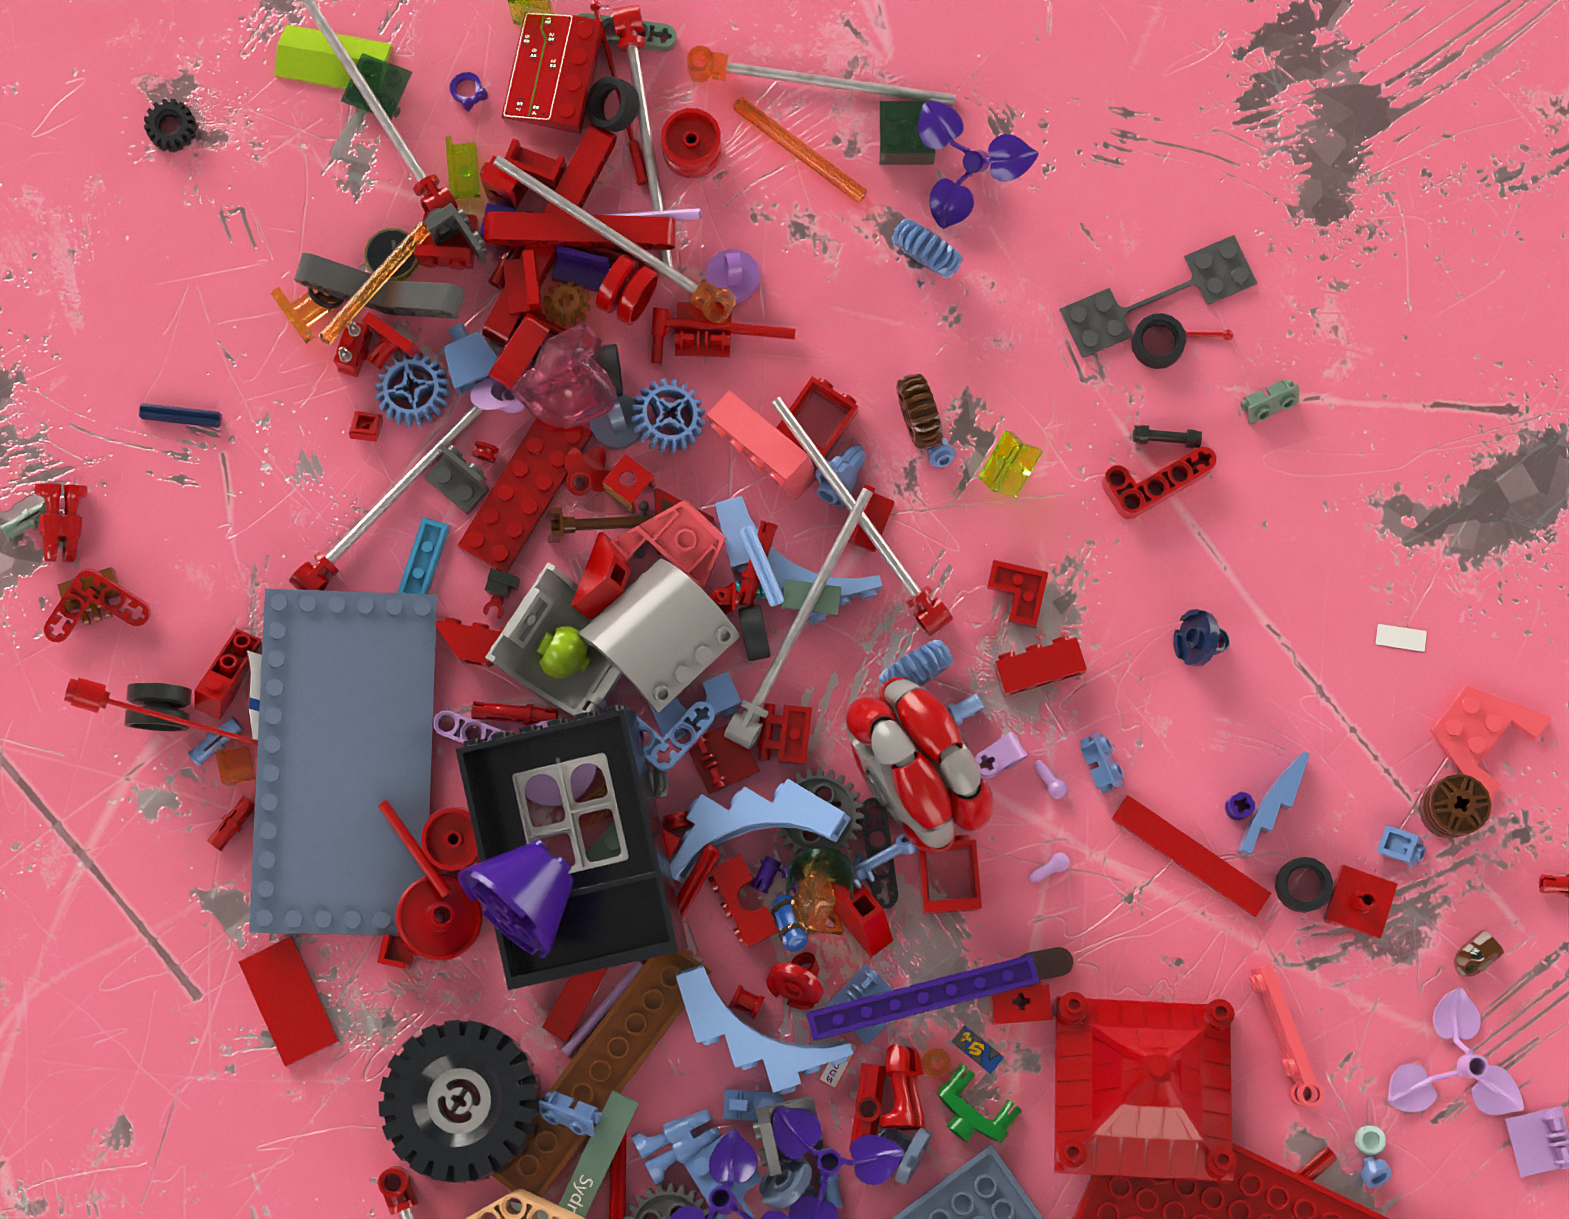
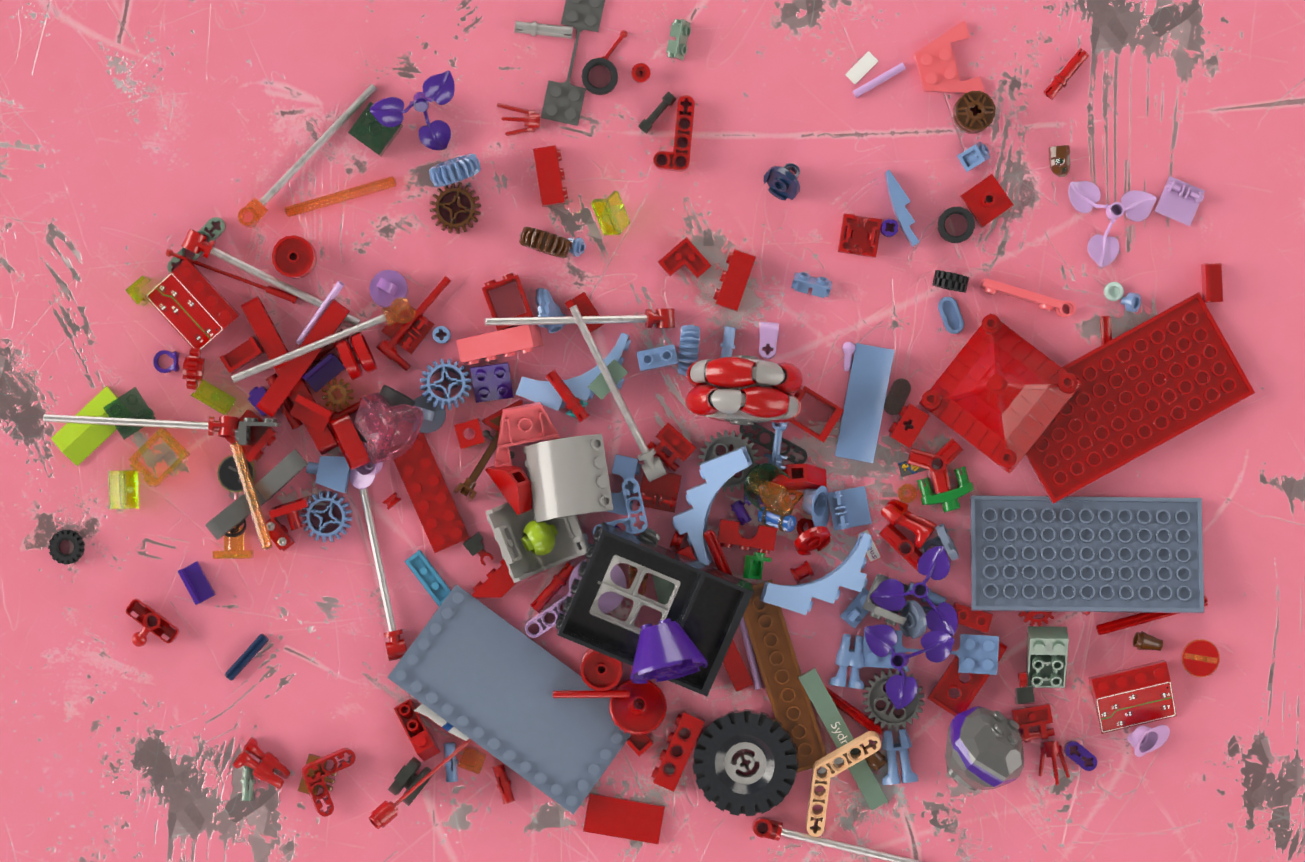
camera: 55 degrees left, 10 degrees up
red tile [349,411,383,442] -> none
dark grey bracket [424,443,489,515] -> none
red brick [480,155,528,211] -> none
medium blue hinge [539,1091,602,1137] -> none
red plate [564,447,611,496] -> none
black tyre [586,76,639,132] -> none
red hinge [707,582,739,615] -> none
black tyre [738,605,770,661] -> none
light blue axle [739,525,784,607] -> none
dark purple tile [806,954,1040,1041] -> none
lavender piece [1034,760,1068,799] -> none
red tile [1111,795,1272,917] -> none
none -> clear neon green panel [108,470,139,509]
none -> red piece [126,599,179,647]
none -> clear yellow window [128,427,191,487]
none -> dark purple panel [178,561,216,605]
none -> red gear [182,348,205,390]
none -> reddish brown gear [429,182,481,234]
none -> medium blue bush [433,326,451,344]
none -> hinge [470,362,514,403]
none -> red plant [497,103,540,136]
none -> light grey pin [514,21,573,39]
none -> red brick [533,145,568,207]
none -> red tile [631,63,651,83]
none -> medium blue panel [637,344,678,372]
none -> red brick [651,711,705,792]
none -> green bracket [743,552,772,580]
none -> medium blue piece [802,486,829,527]
none -> medium blue arch [835,343,895,463]
none -> red brick [838,213,882,258]
none -> lavender bar [852,63,906,98]
none -> red piece [907,438,963,494]
none -> black tyre [932,270,969,293]
none -> medium blue tile [938,297,964,334]

